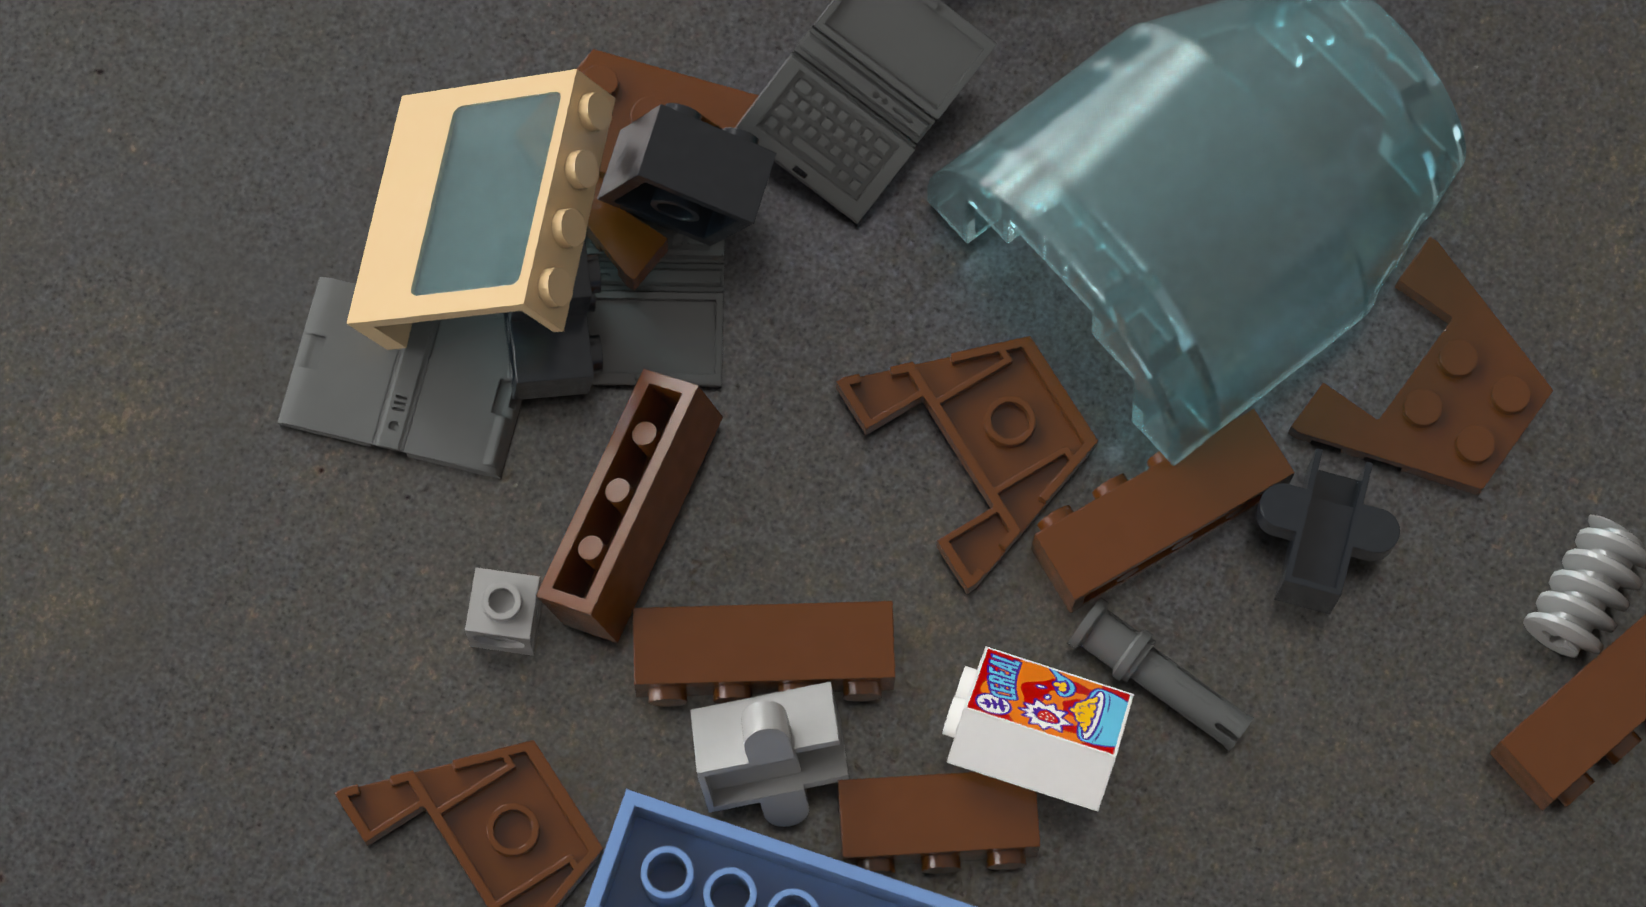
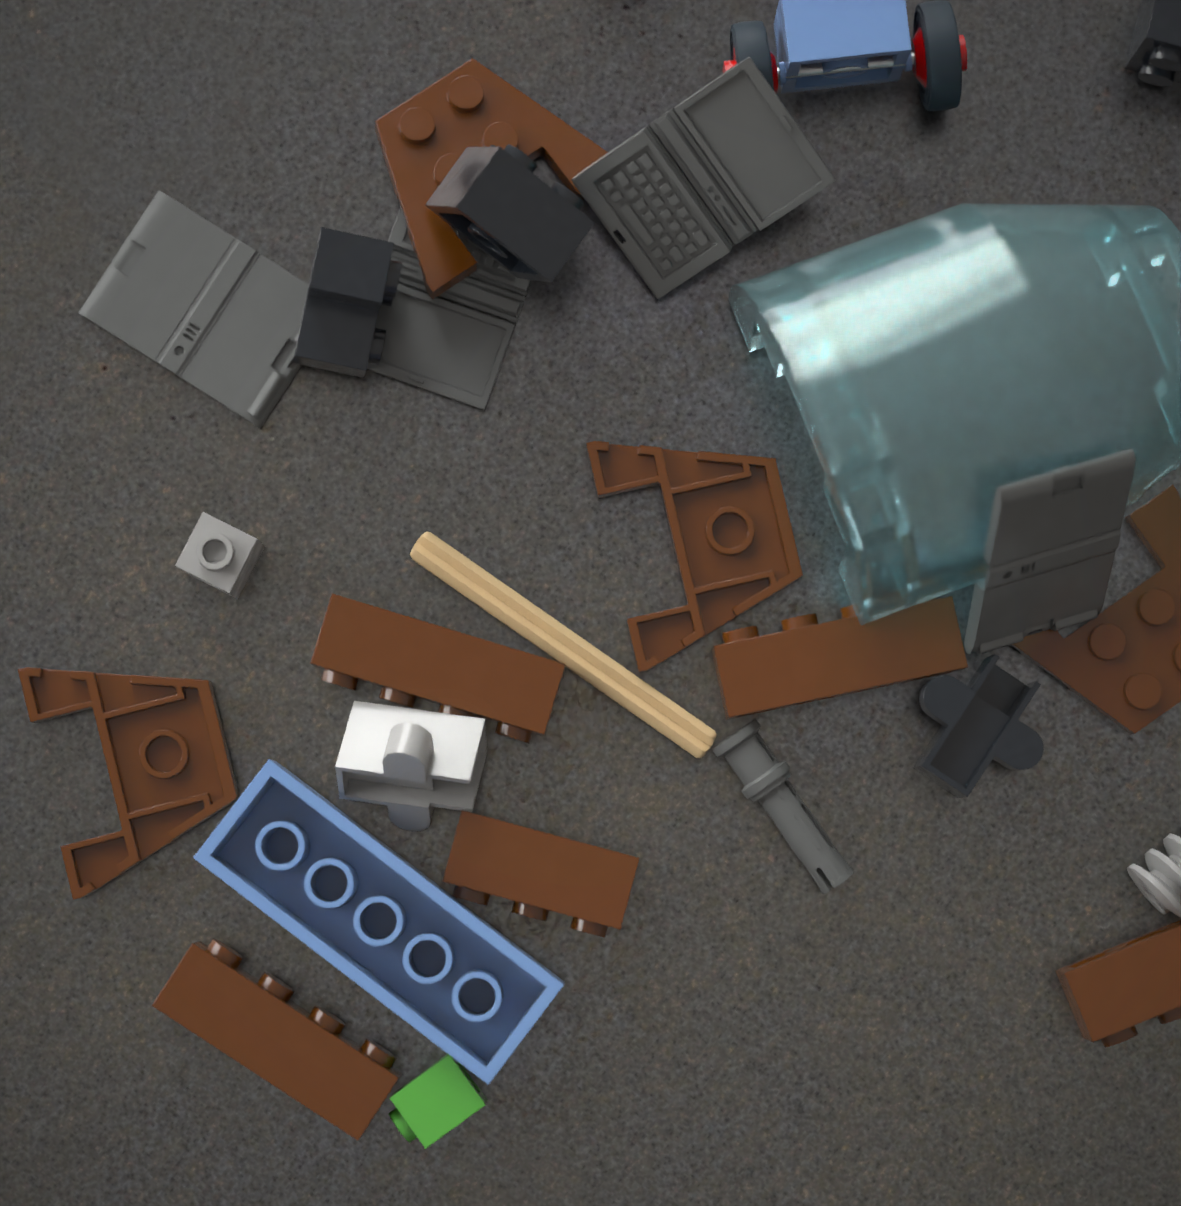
camera: 20 degrees right, 10 degrees up
tan panel [347,69,616,350] -> none
reddish brown brick [536,369,723,643] -> none
brick [942,646,1134,812] -> none
none -> tan axle [410,532,717,758]
none -> dark grey piece [964,448,1135,654]

